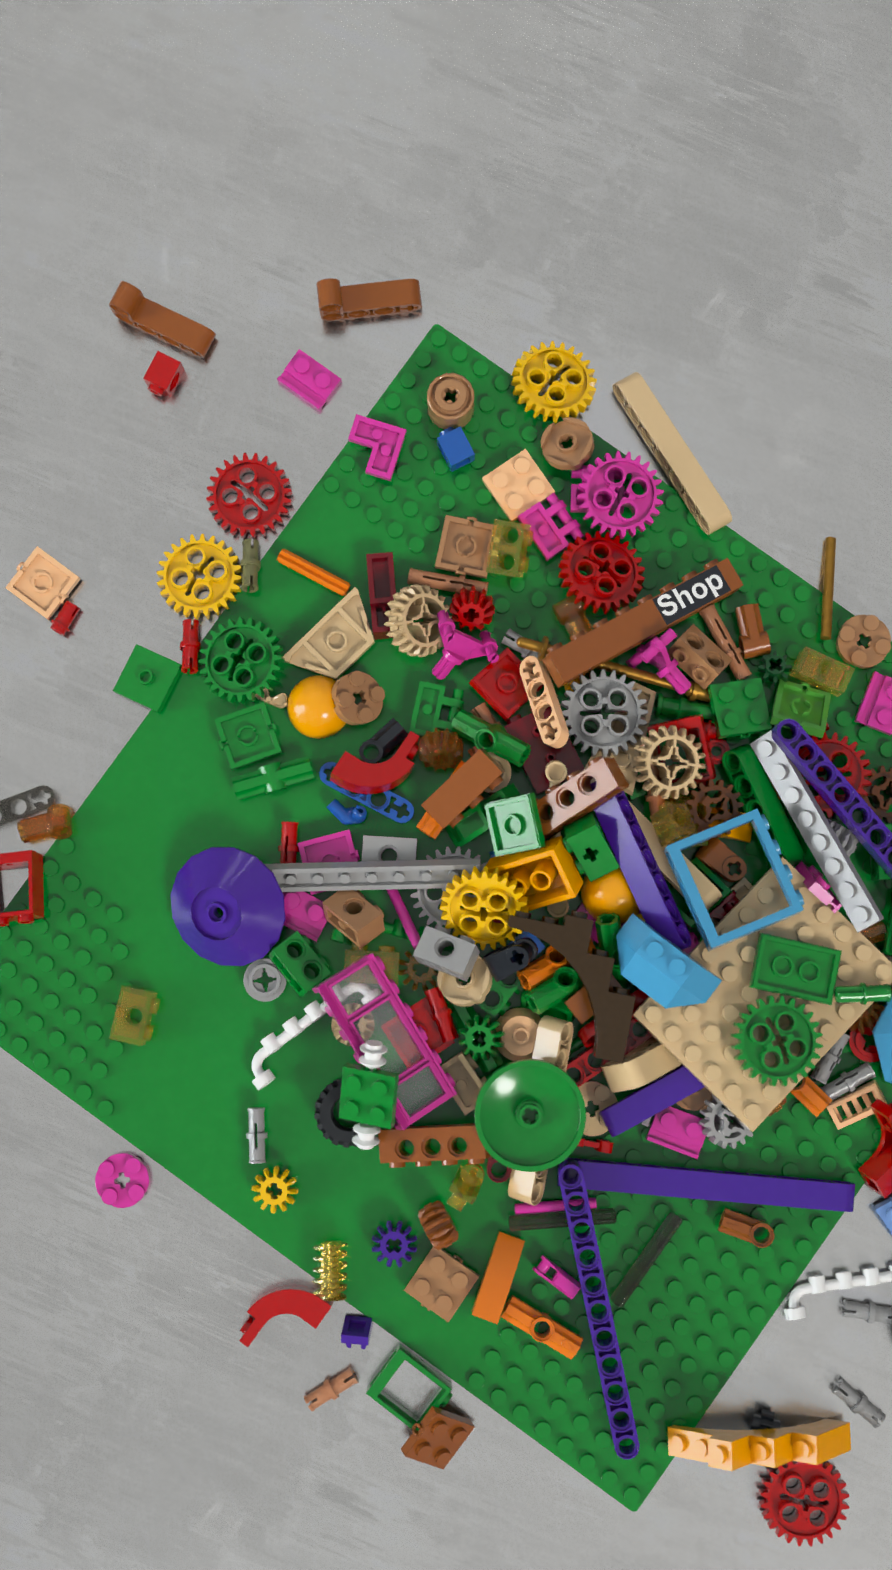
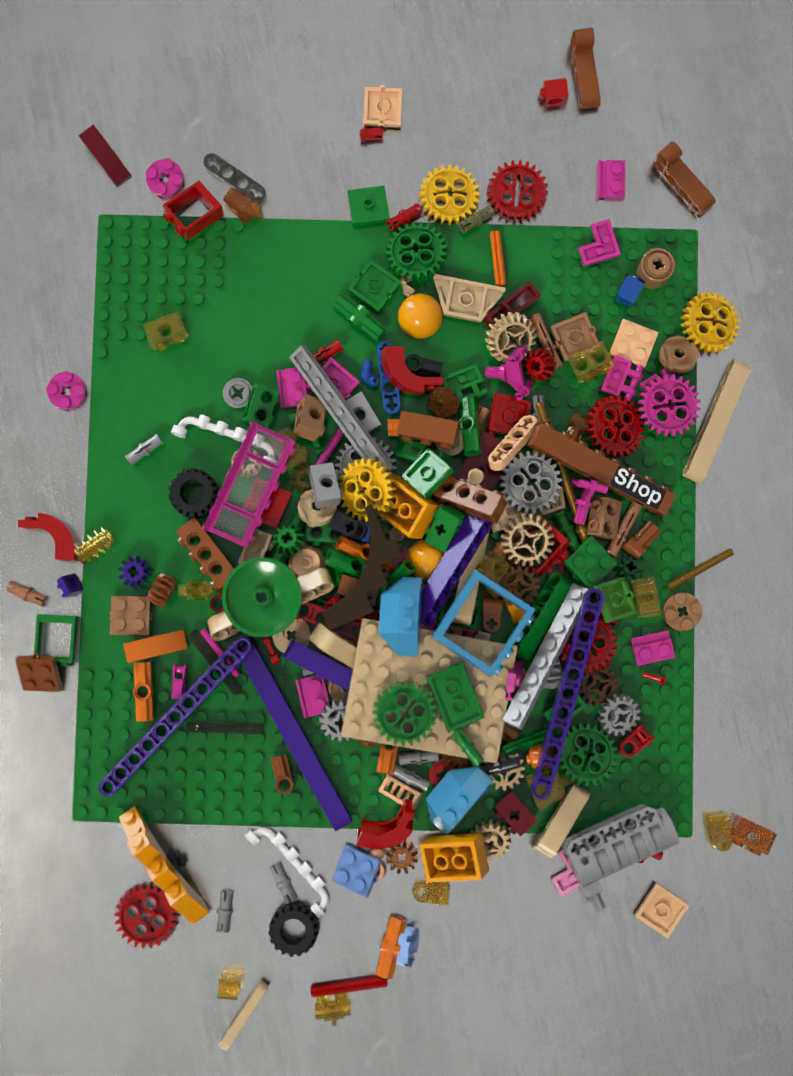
camera: 50 degrees right, 0 degrees up
dark purple dish [170,847,286,966] -> none
yellow gear [252,1165,299,1213] -> none
medium nougat plate [331,671,385,725] -> none
green plate [339,1040,399,1150] -> none
red pin [424,987,459,1043] -> none

